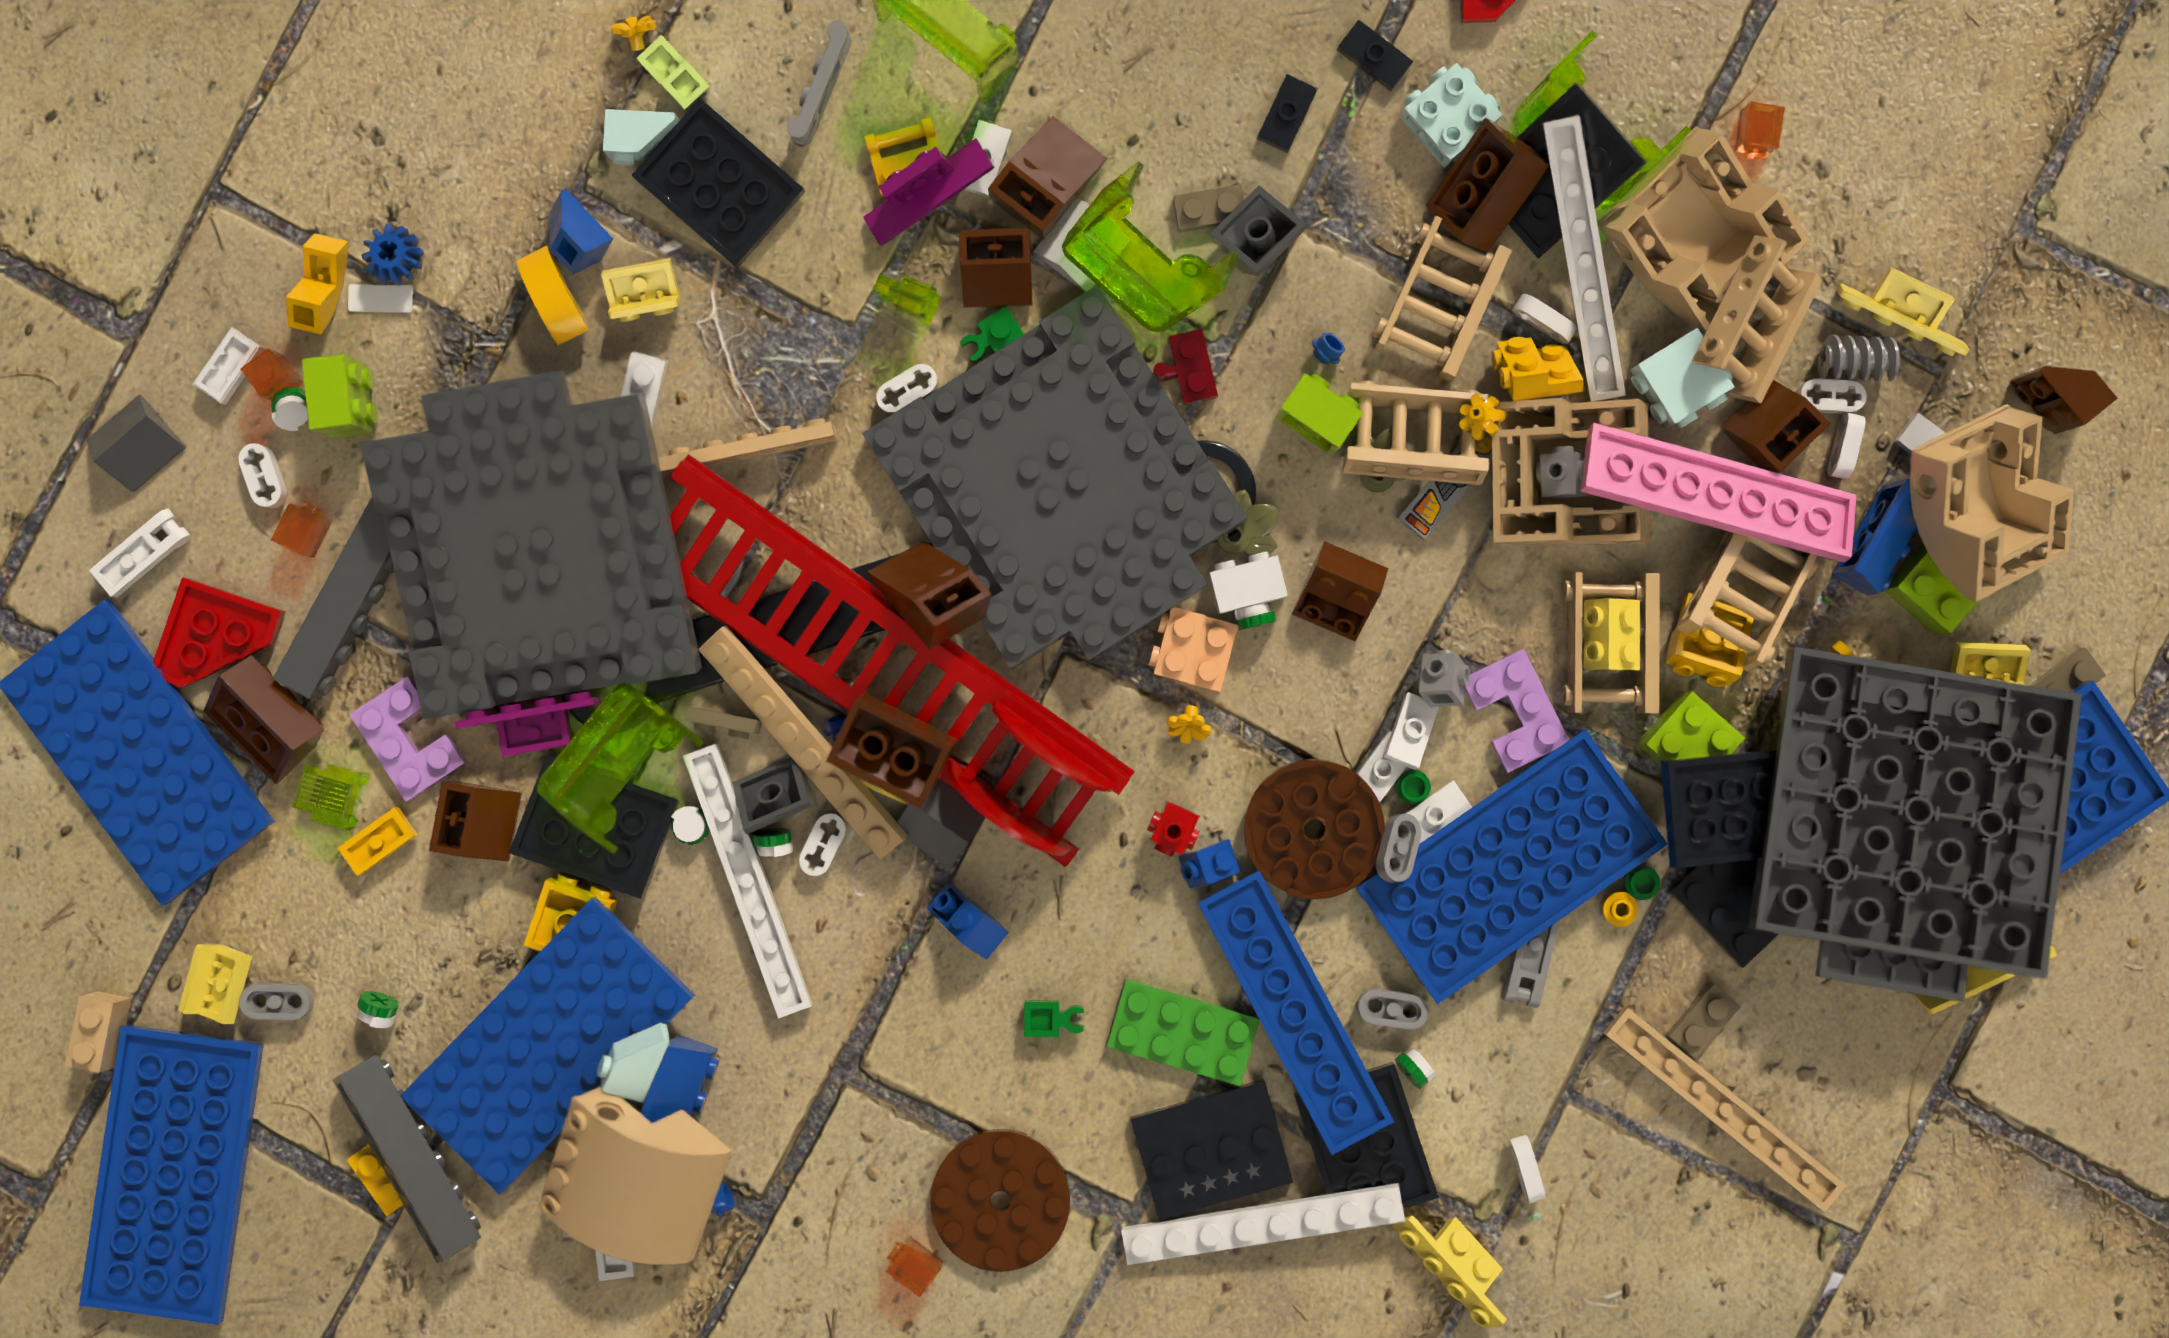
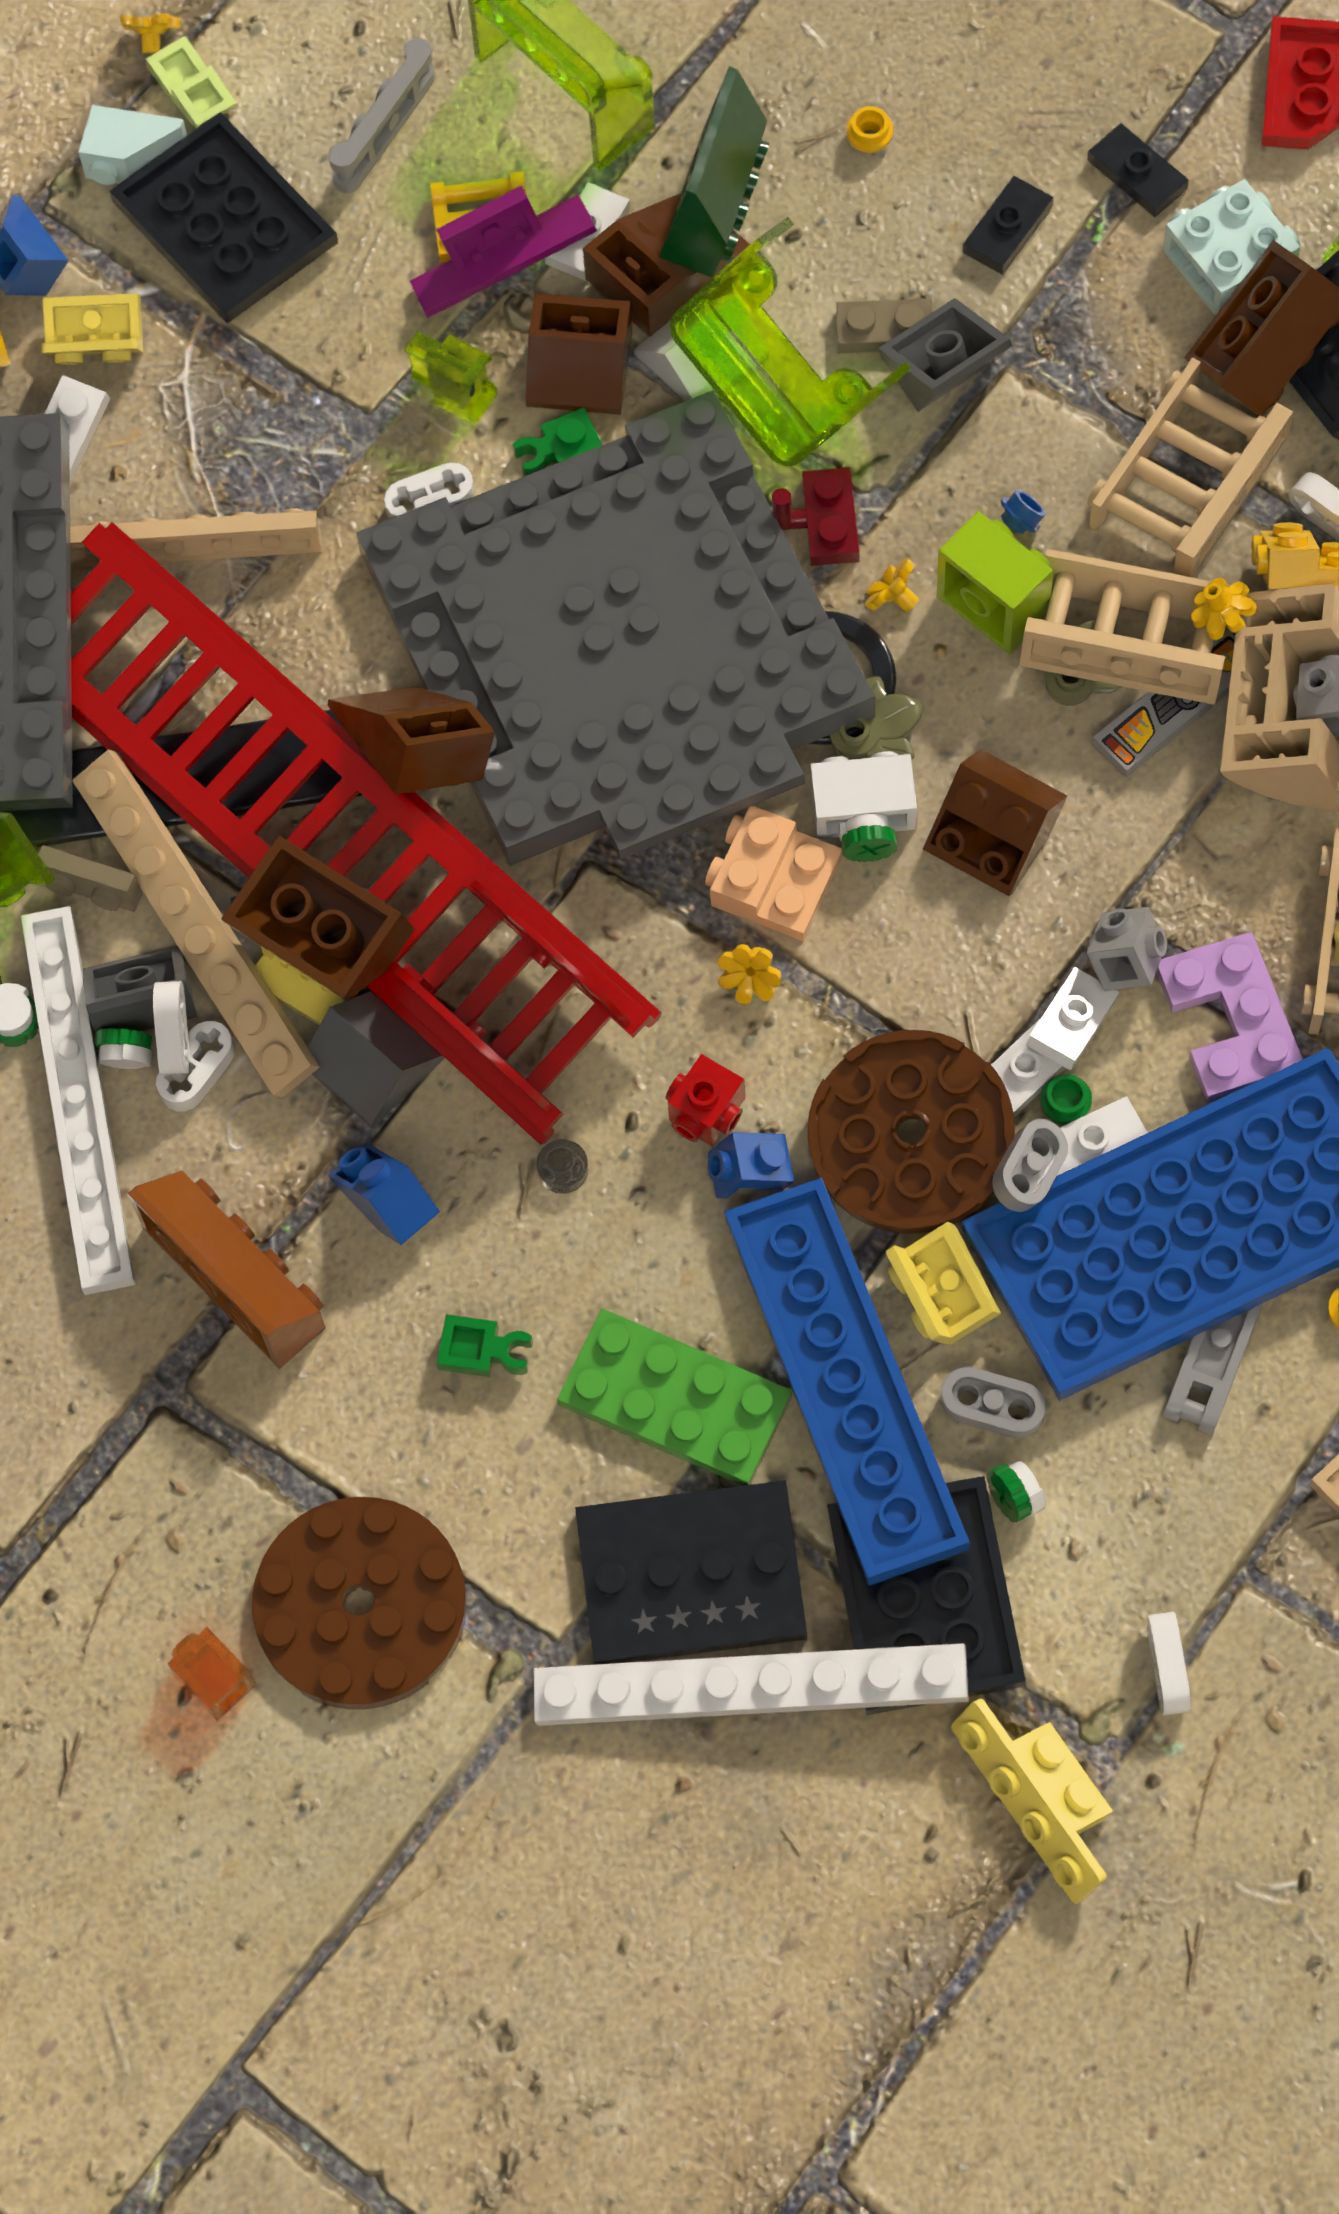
camera: 10 degrees right, 20 degrees down
none -> dark orange slope [128,1171,326,1369]
none -> white beam [153,981,189,1075]
none -> clear smoke tile [536,1139,589,1194]
none -> dark green slope [659,66,770,278]
none -> yellow plate [846,106,893,153]
none -> yellow plant [864,557,919,613]
none -> light yellow bracket [885,1222,1002,1345]

